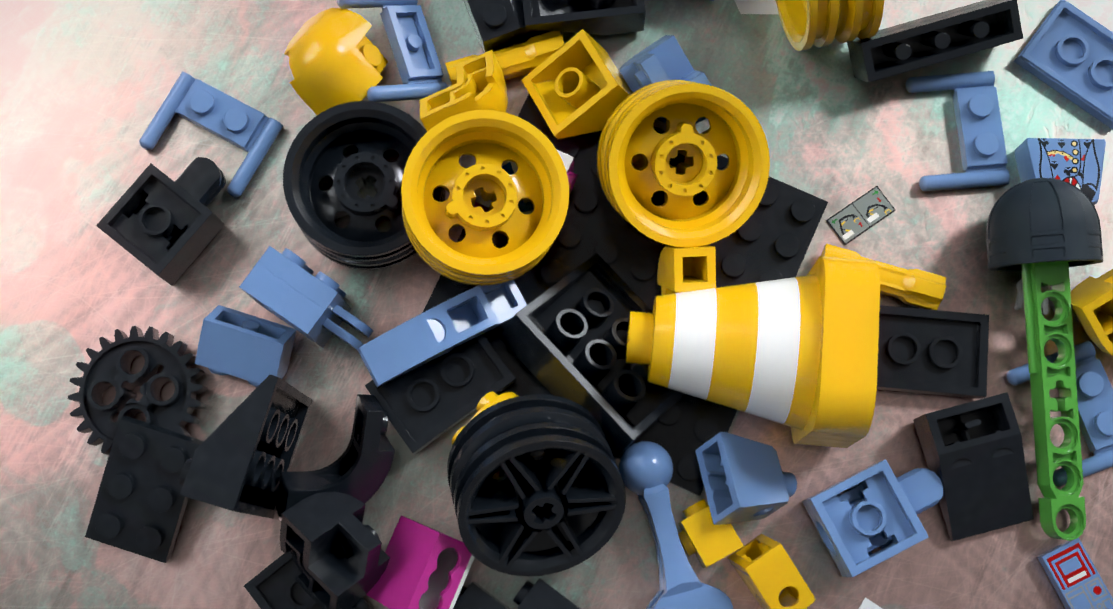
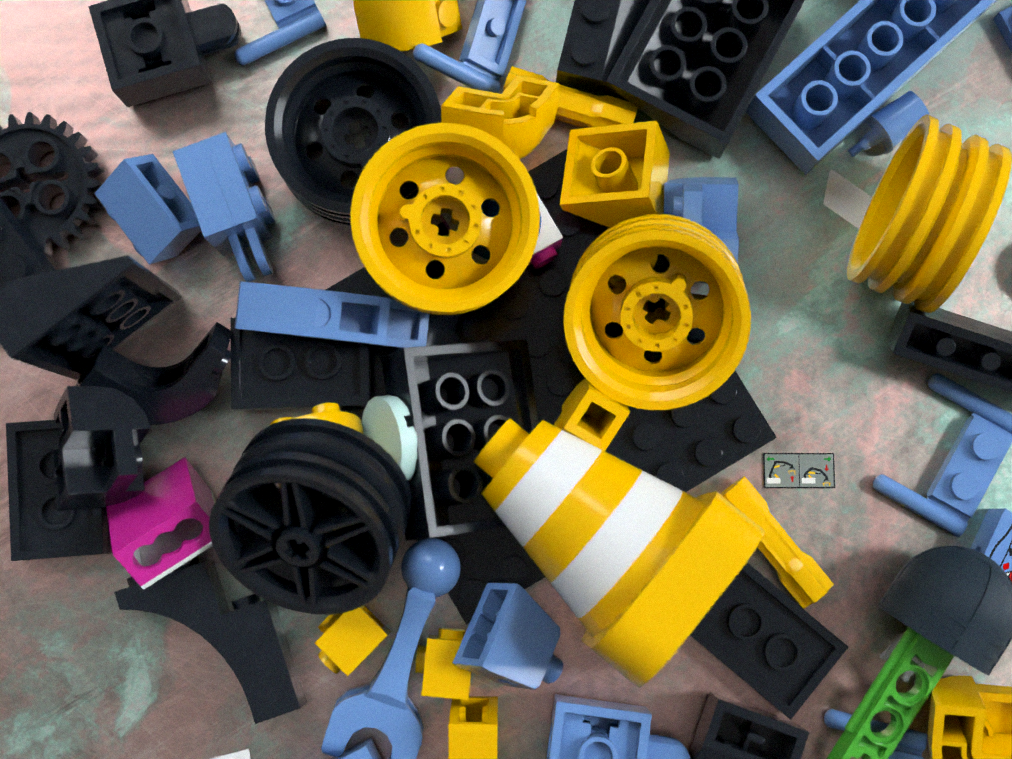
camera: 30 degrees right, 5 degrees up
none -> yellow brick [315,605,392,676]
none -> light aqua tile [362,395,418,480]

